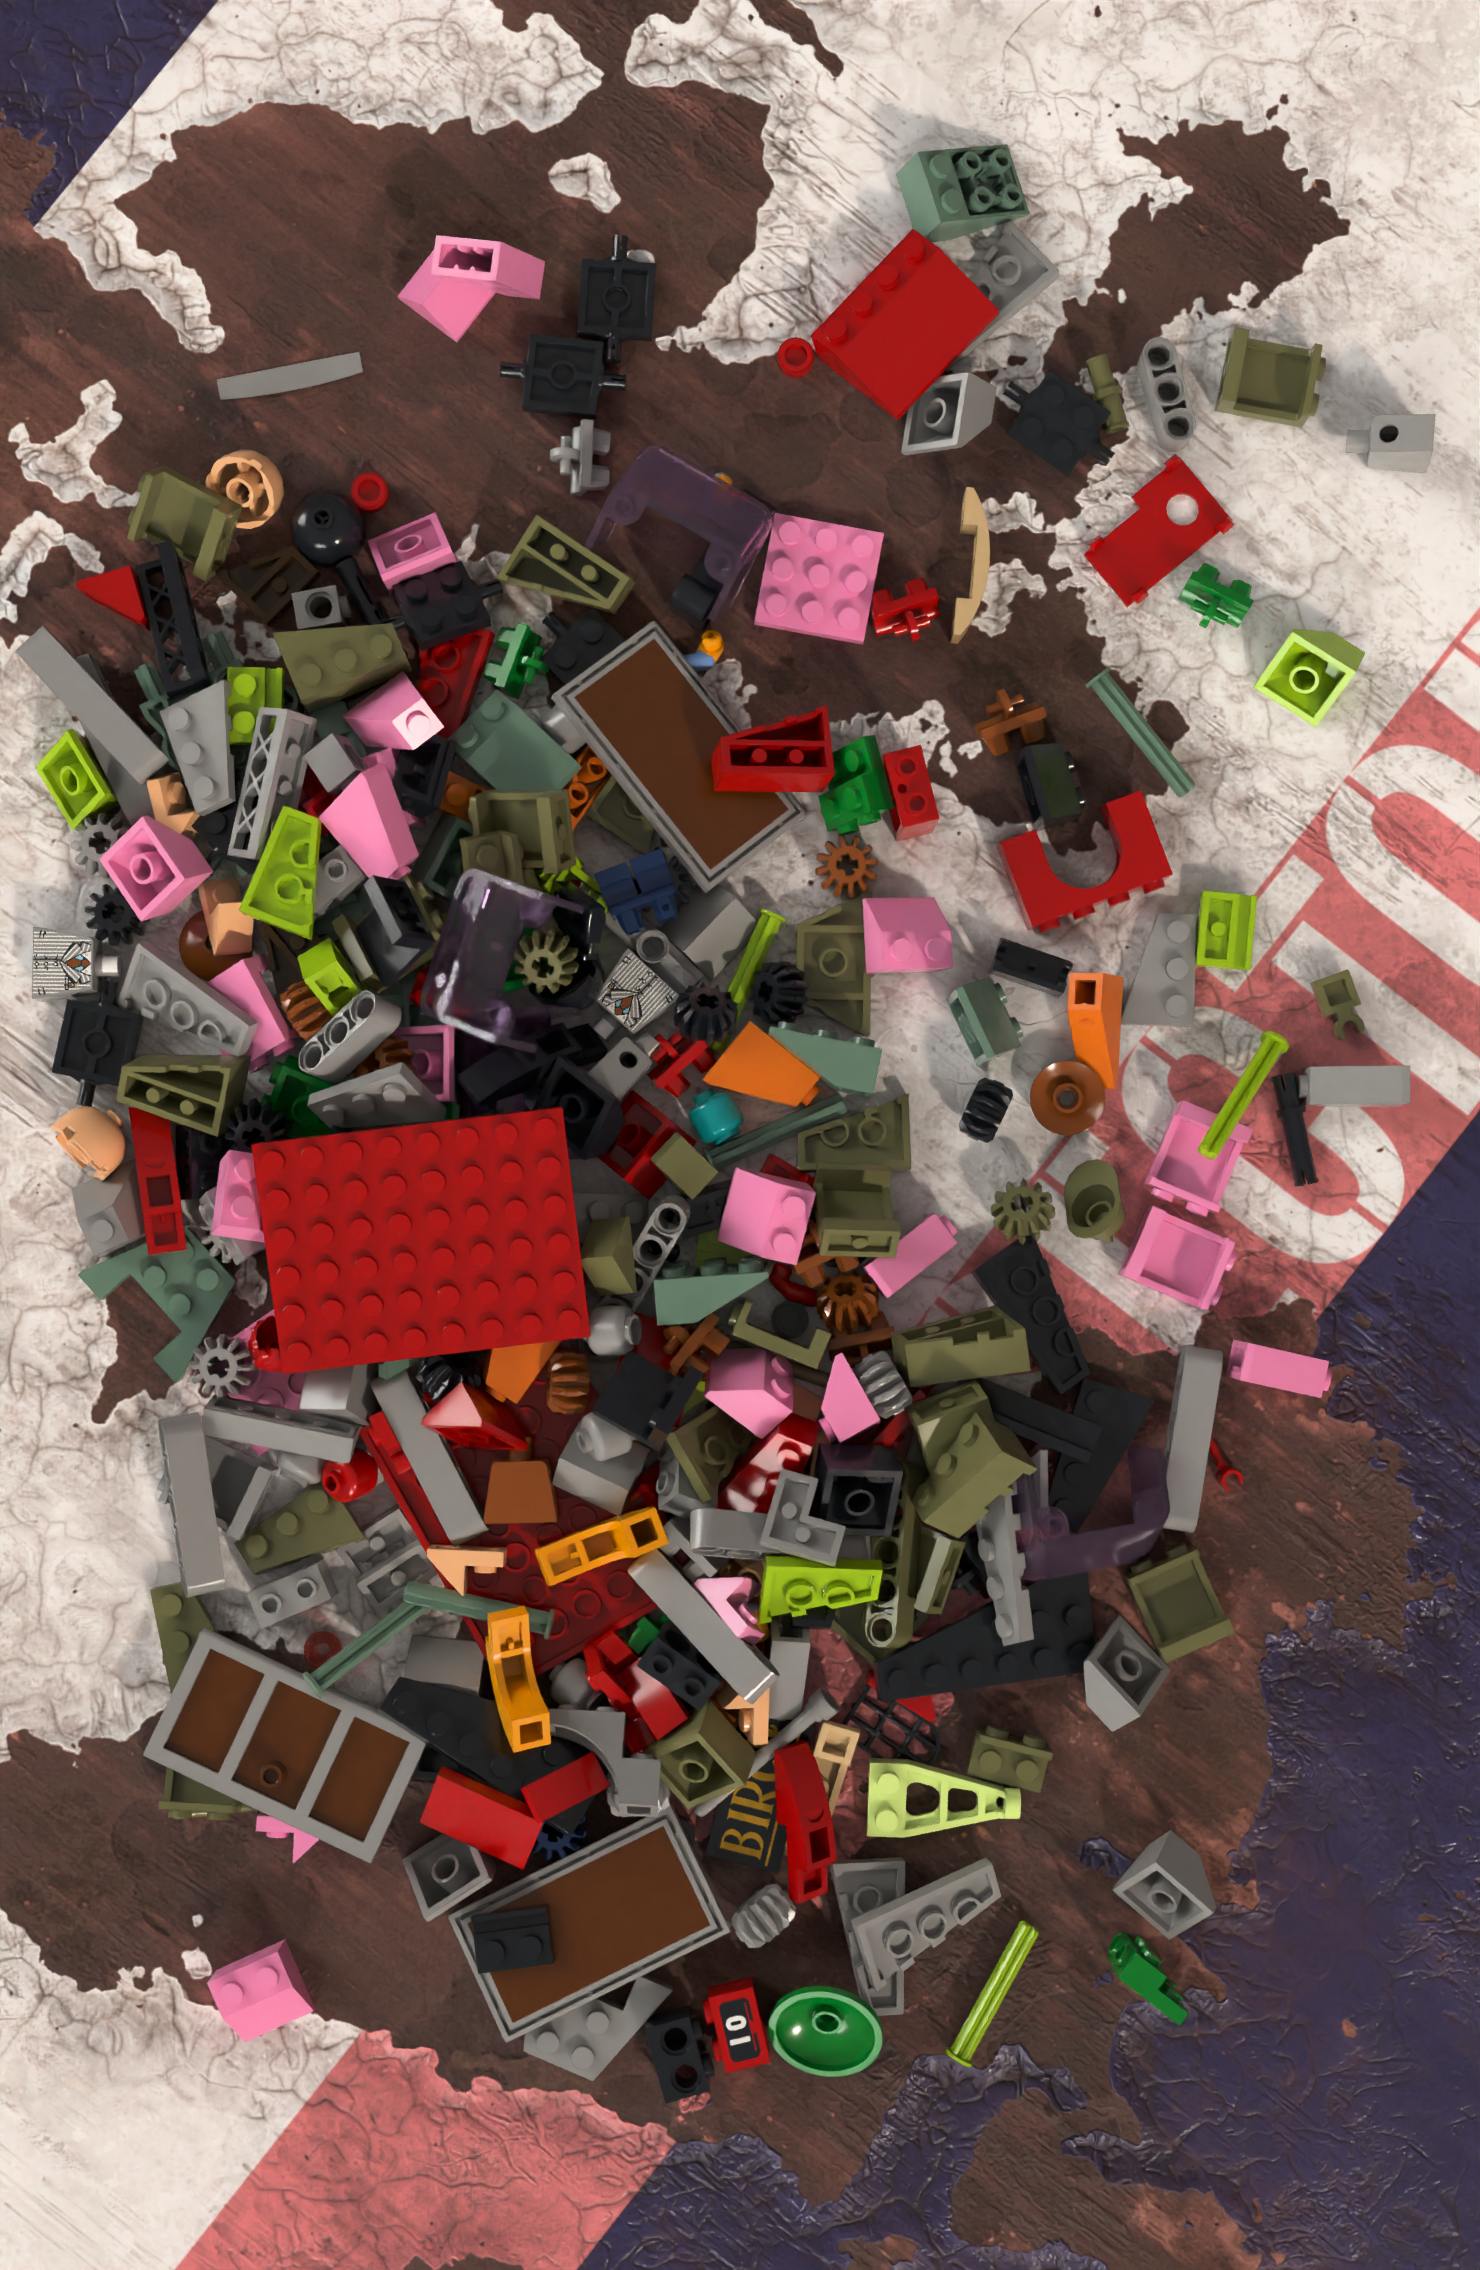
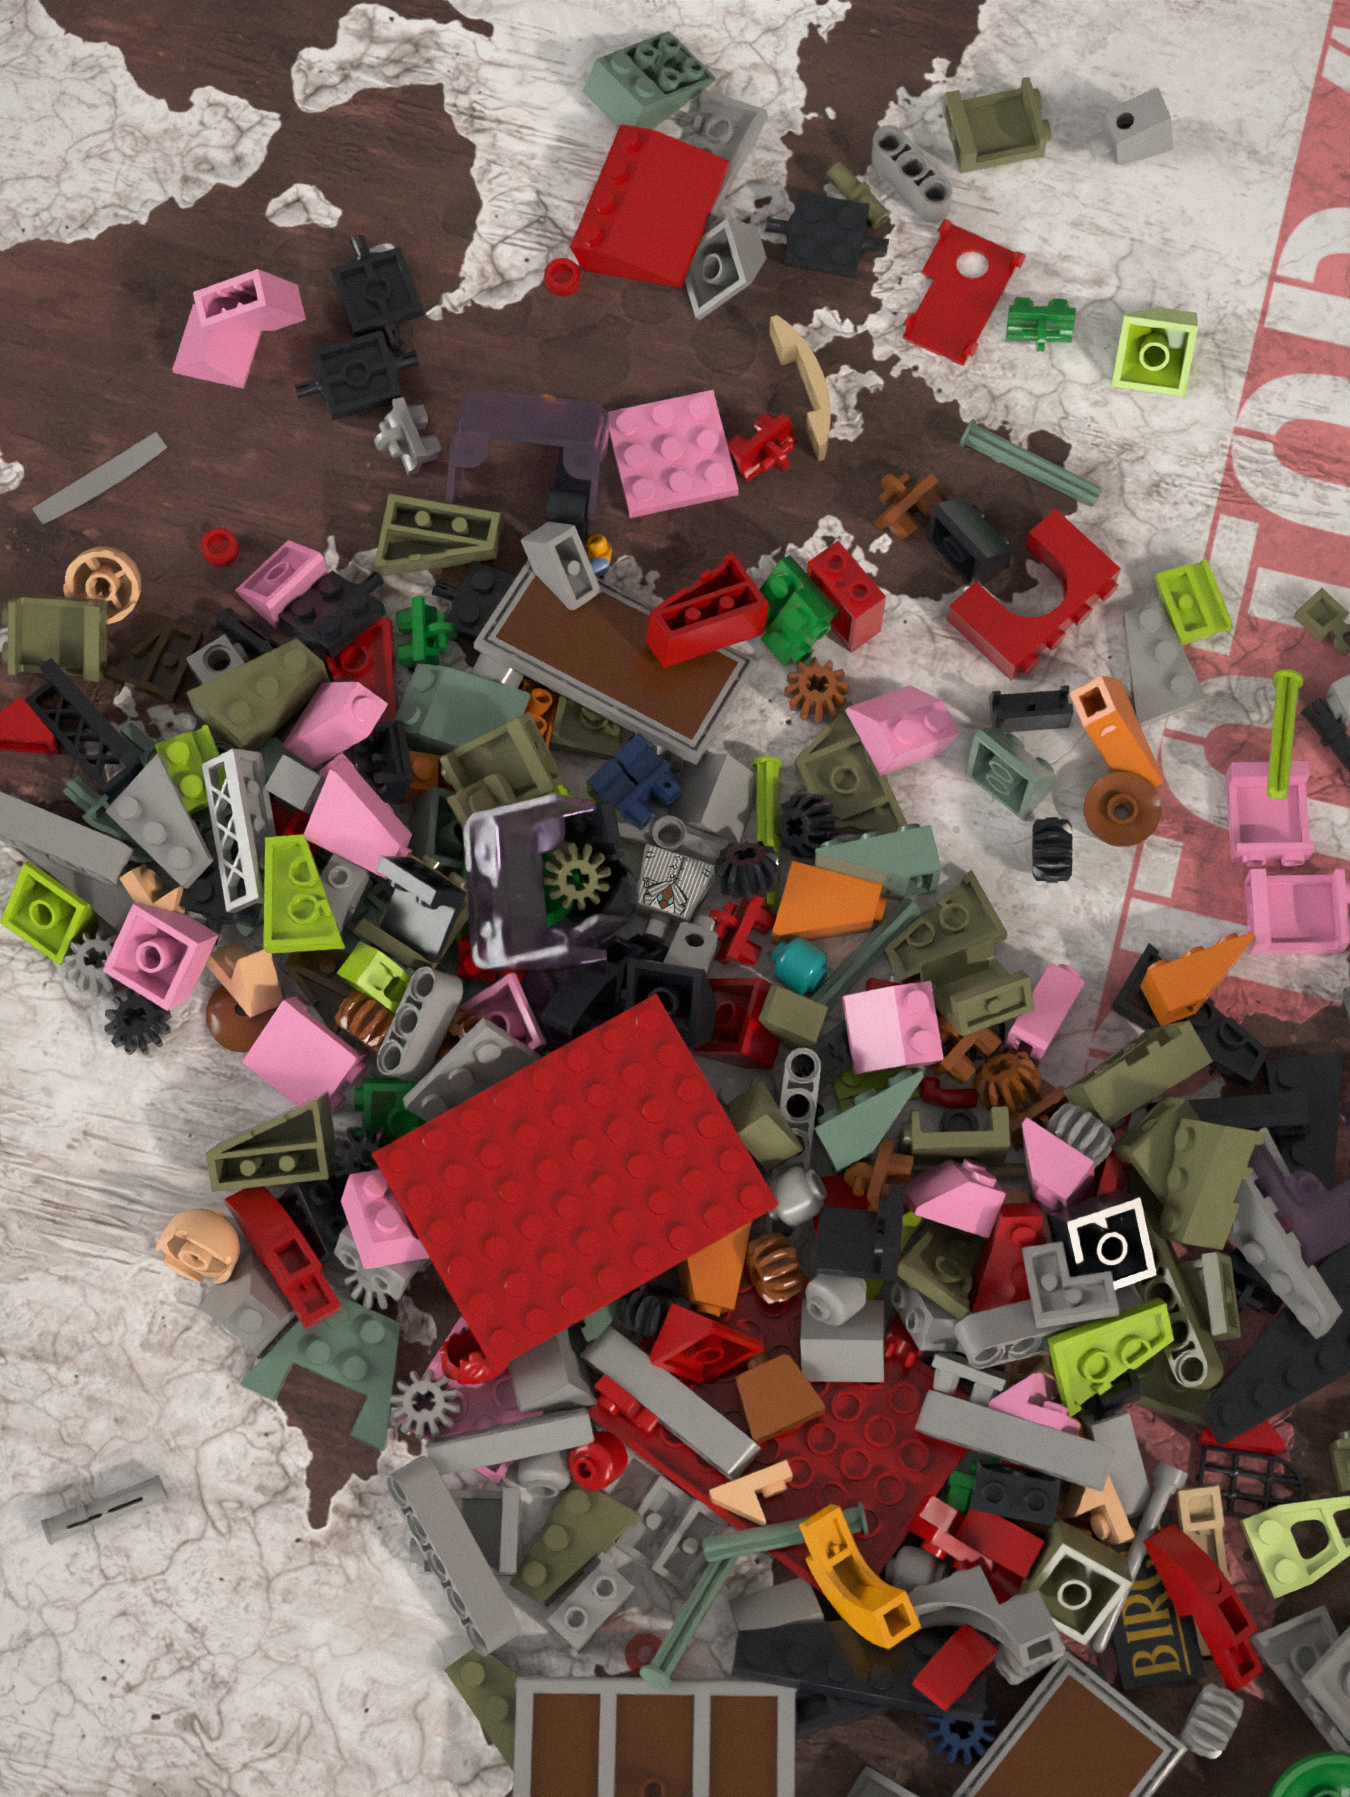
camera: 20 degrees left, 15 degrees down
light grey torso [32,927,122,1002] -> none
black plate [52,980,144,1107] -> none
light grey wing [117,940,259,1057] -> none
black cylinder [291,490,366,568] -> none
red tile [419,1766,544,1870] -> none
light orange arch [534,1507,669,1586] -> none
olive gear [990,1178,1055,1245] -> none
olive piece [1064,1159,1126,1243] -> none
none -> light grey slope [521,522,602,611]
none -> orange slope [1140,932,1255,1026]

